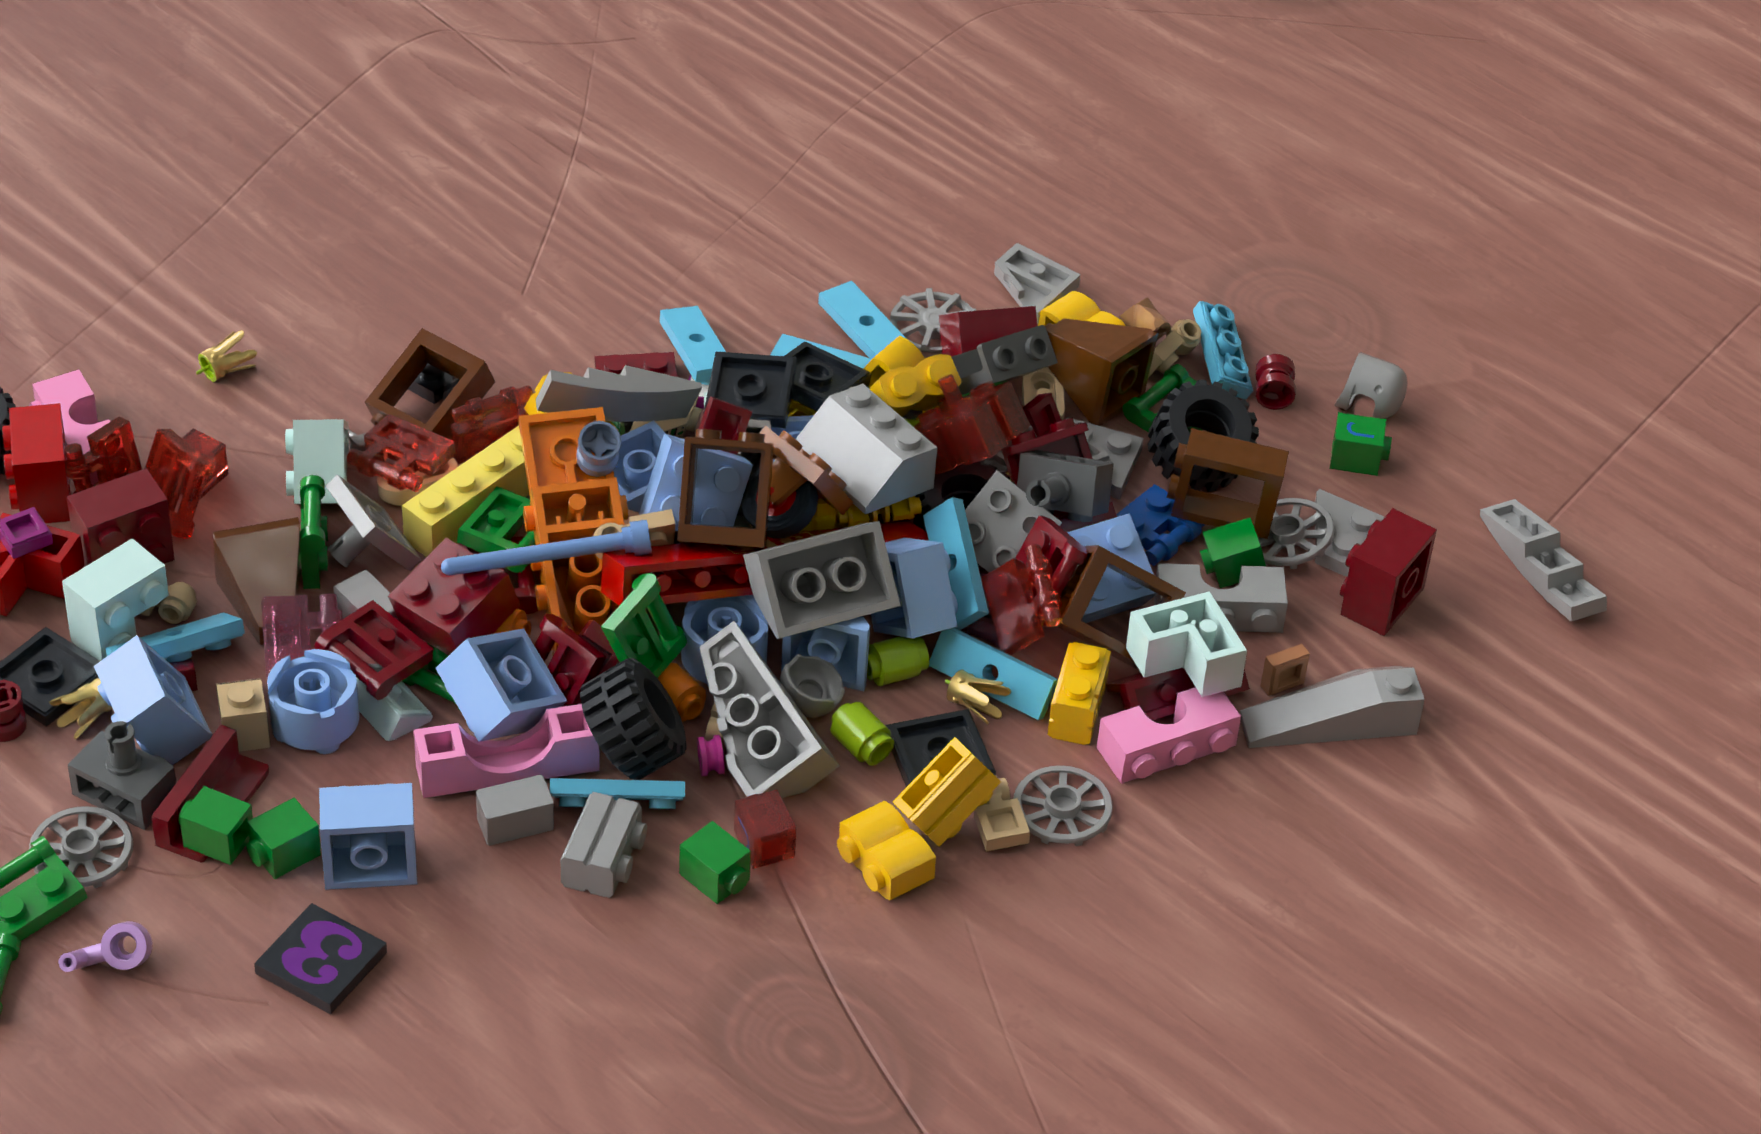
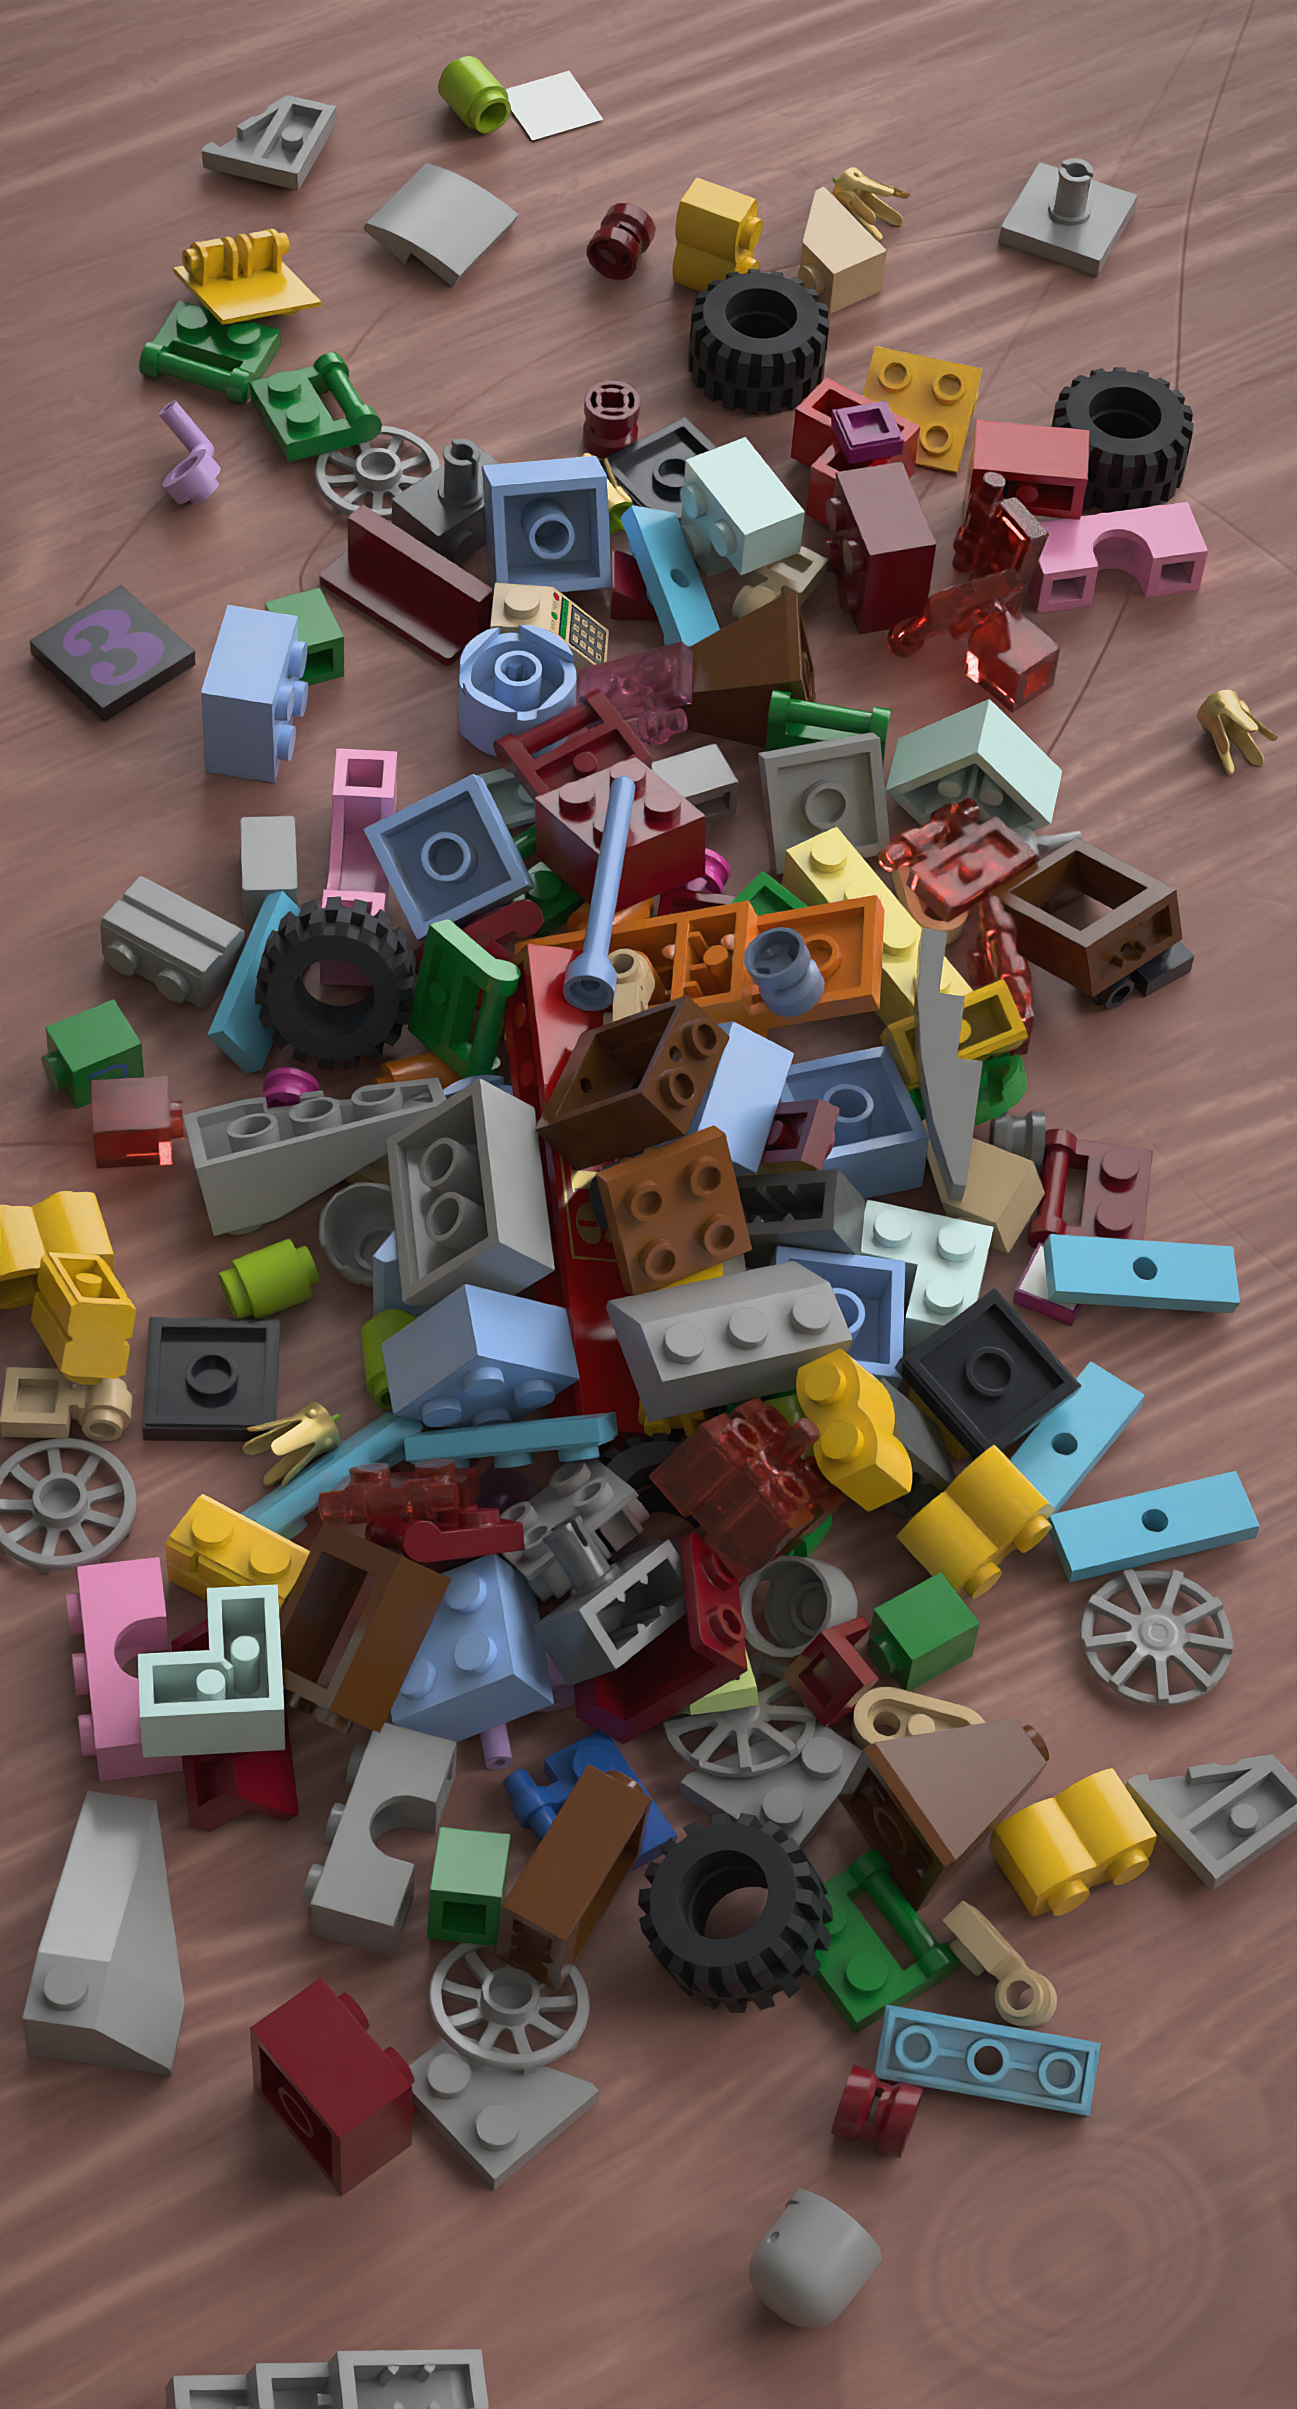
camera: 105 degrees right, 10 degrees up
green brick [179,786,253,865] -> none
black tile [703,351,797,428] -> none
dark red brick [939,306,1037,357] -> none
dark grey panel [942,325,1058,403] -> none
medium nougat piece [1119,297,1171,340] -> none
nougat tile [1260,644,1310,696] -> none
green brick [1329,412,1392,476] -> none

